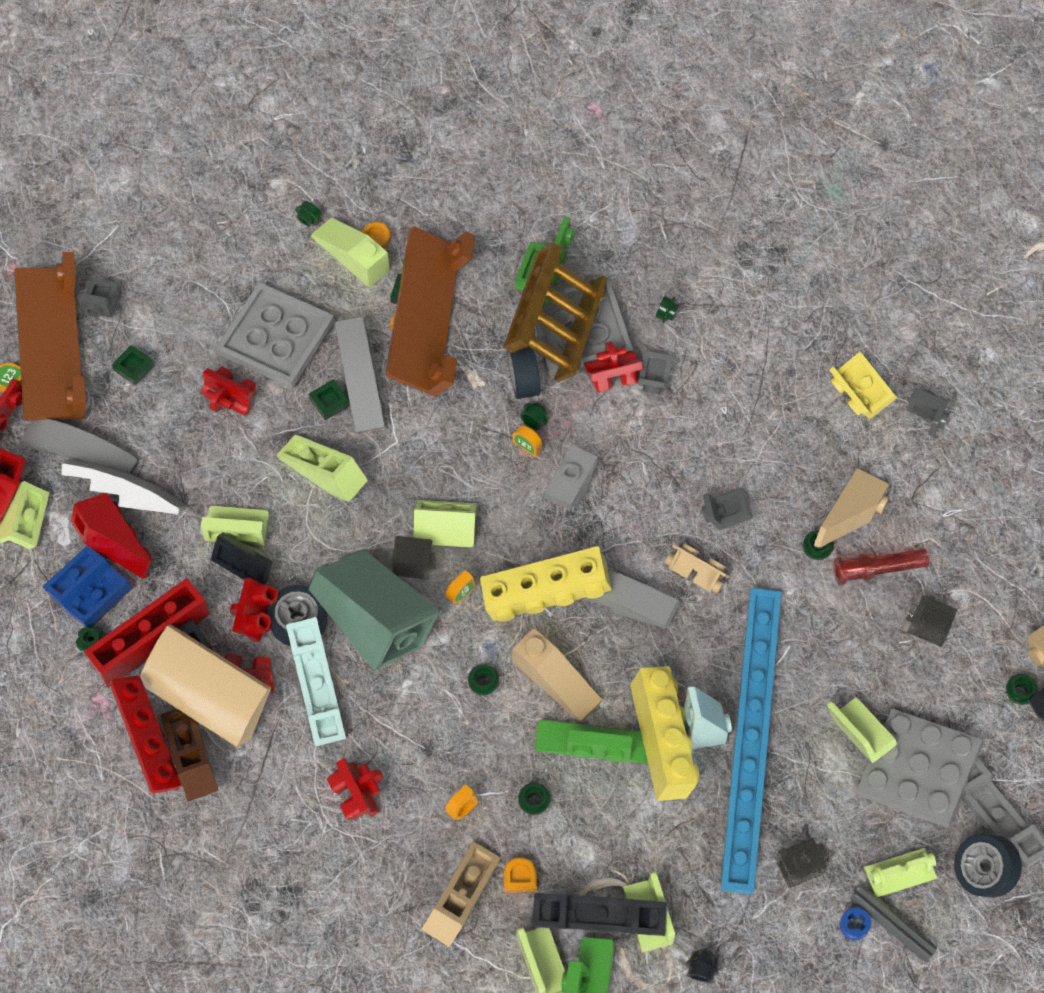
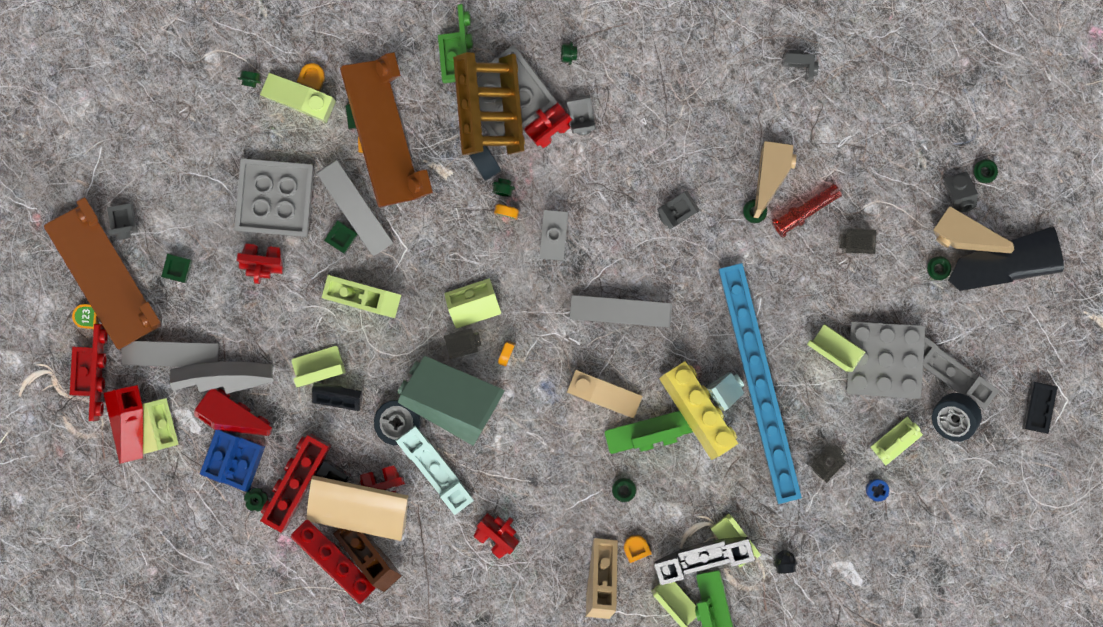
camera: 20 degrees left, 25 degrees up
red hips [229,578,279,642] -> none
light orange tile [445,784,479,820] -> none
dark green plate [468,665,499,696] -> none
light yellow brick [480,546,612,622] -> none
tan hinge [665,543,730,594] -> none
light yellow bracket [829,352,897,420] -> none
dark grey axle [851,885,937,962] -> none

